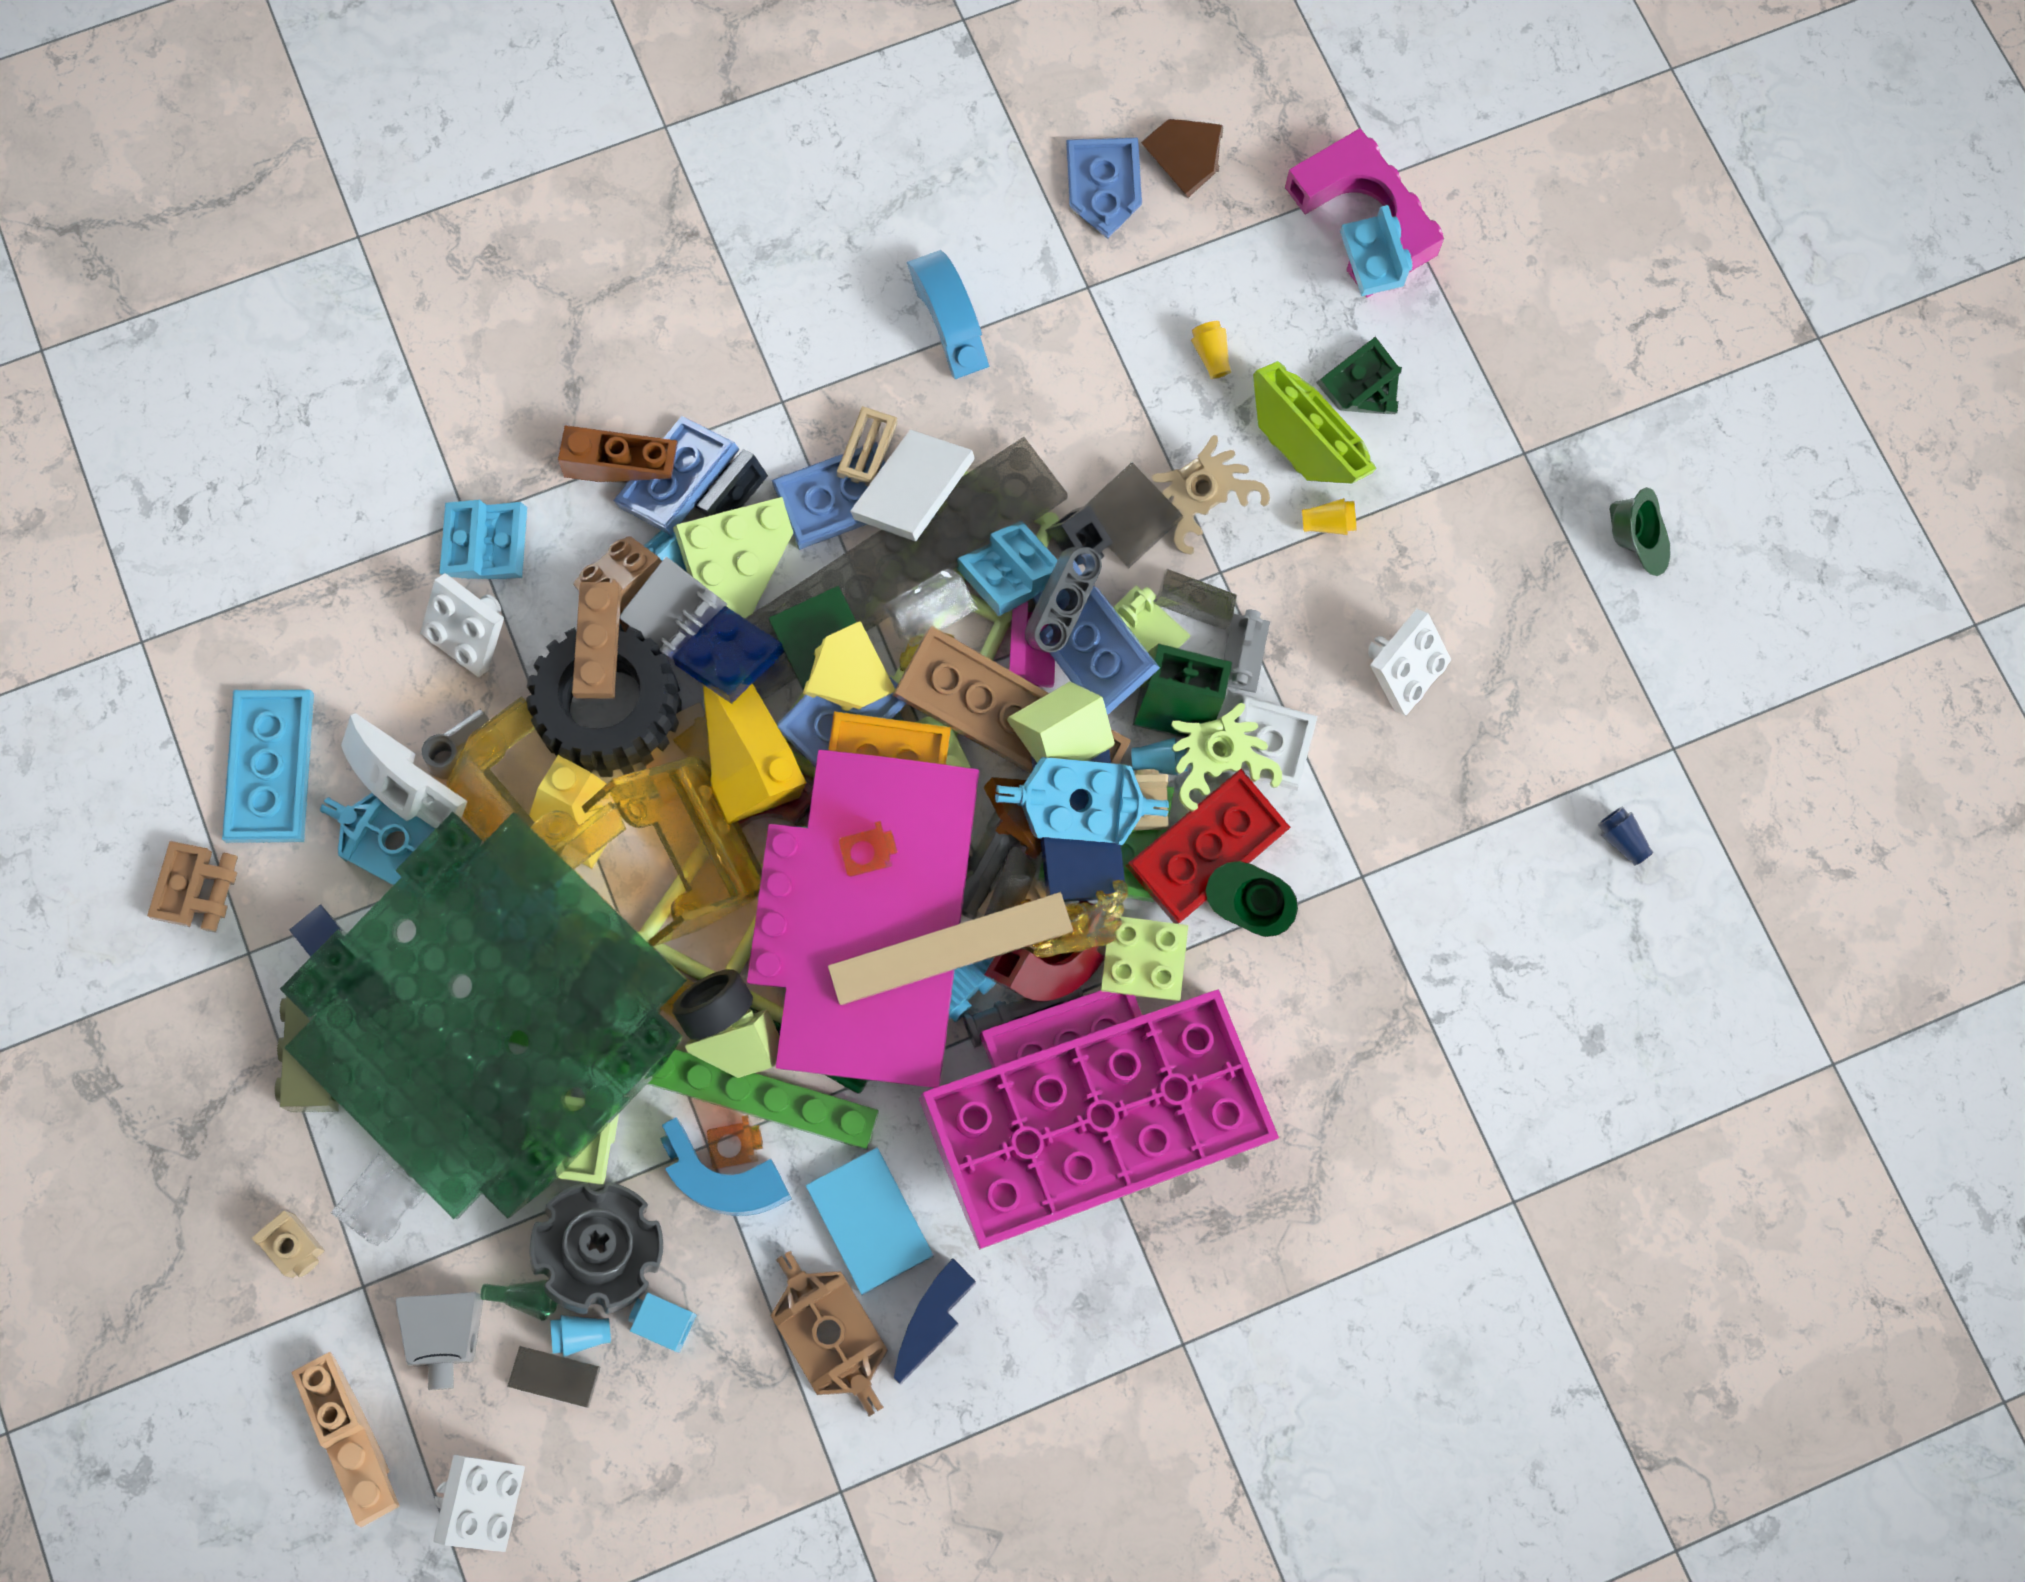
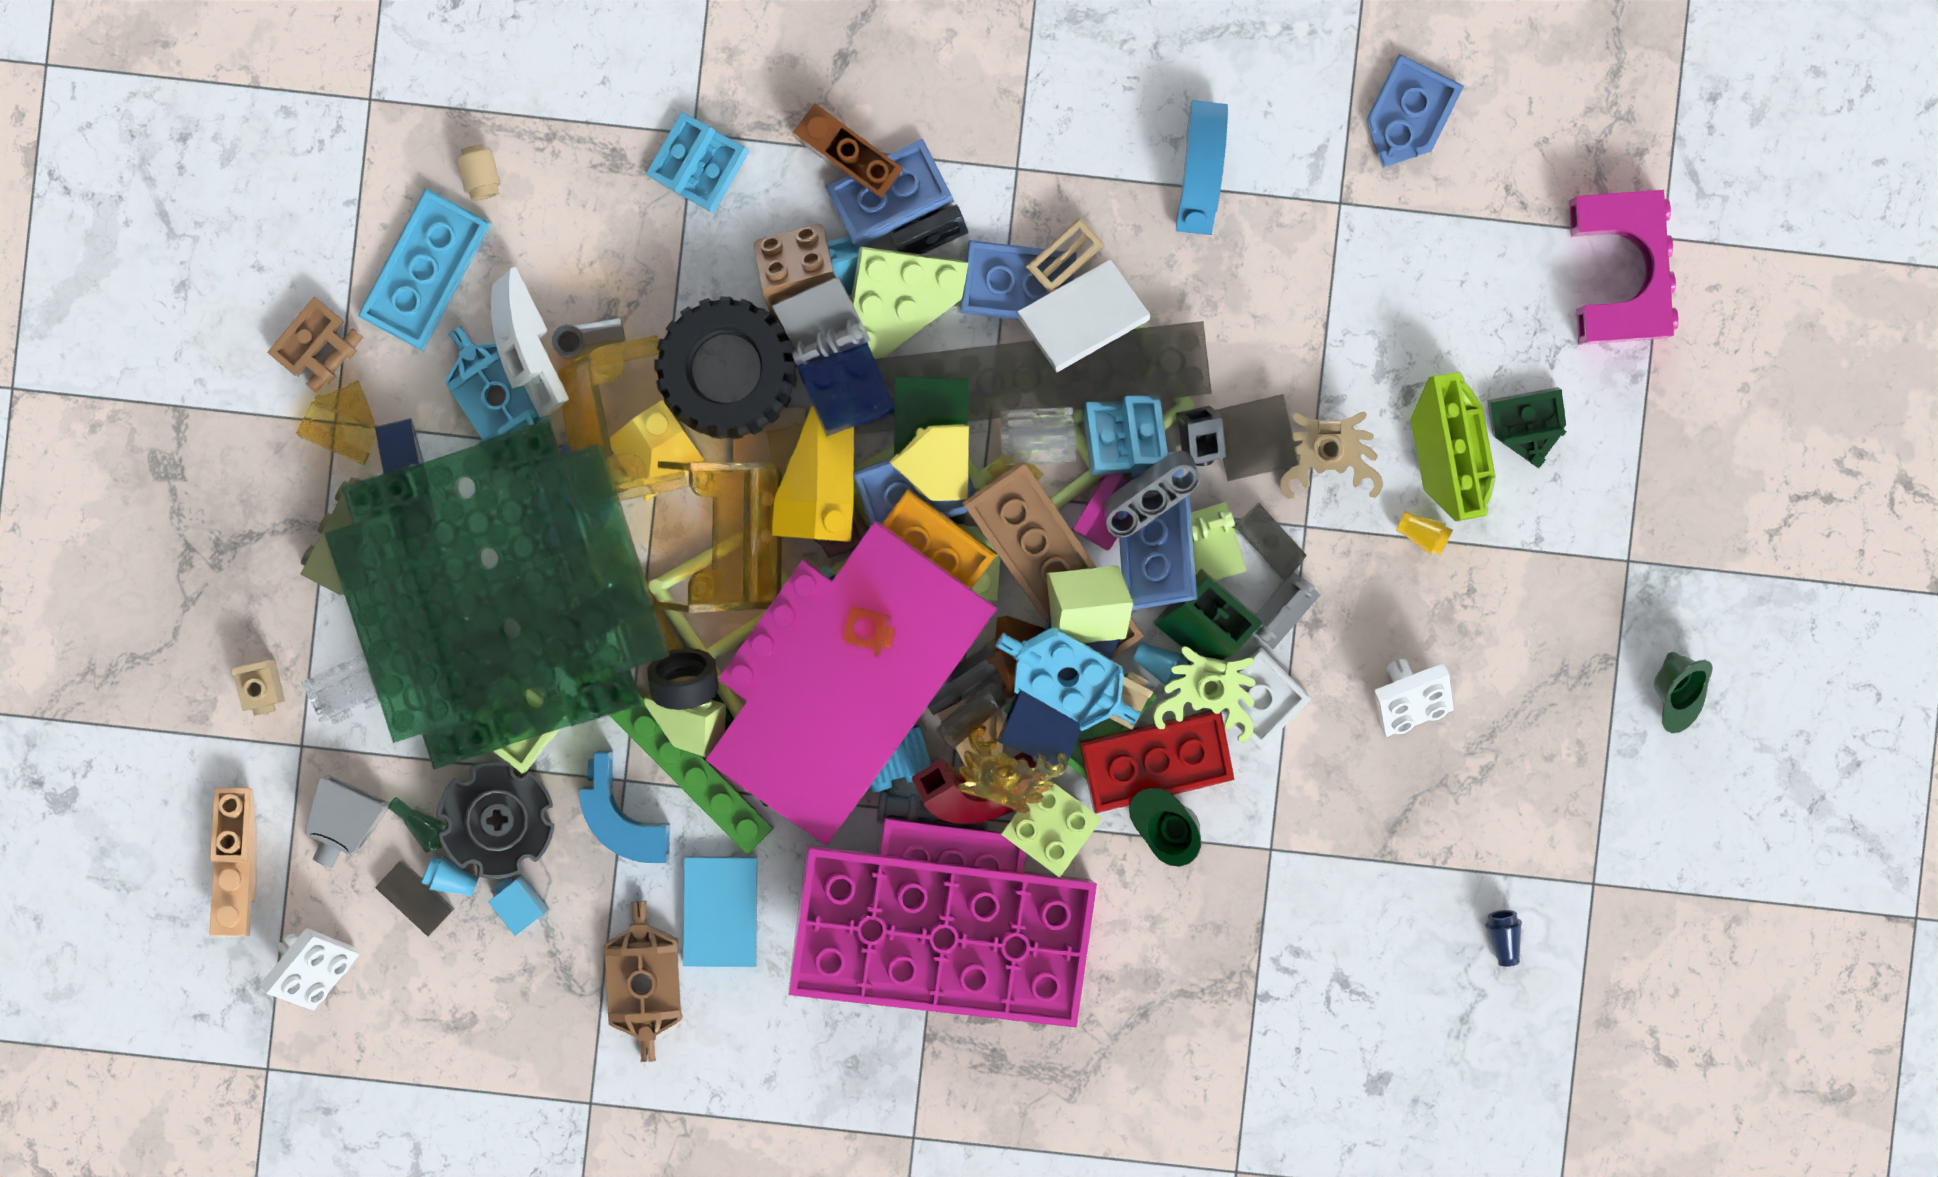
camera: 30 degrees right, 15 degrees up
white plate [420,573,504,677] -> none
medium nougat plate [572,582,621,699] -> none
clear orange bracket [707,1115,763,1169] -> none
tan tile [828,892,1073,1005] -> none
dark blue slope [894,1258,976,1385] -> none
reddish brown slope [1141,119,1223,198] -> none
yellow cone [1191,321,1231,379] -> none
medium azure bracket [1340,205,1412,296] -> none
none -> clear yellow slope [296,380,377,466]
none -> tan brick [456,144,501,201]

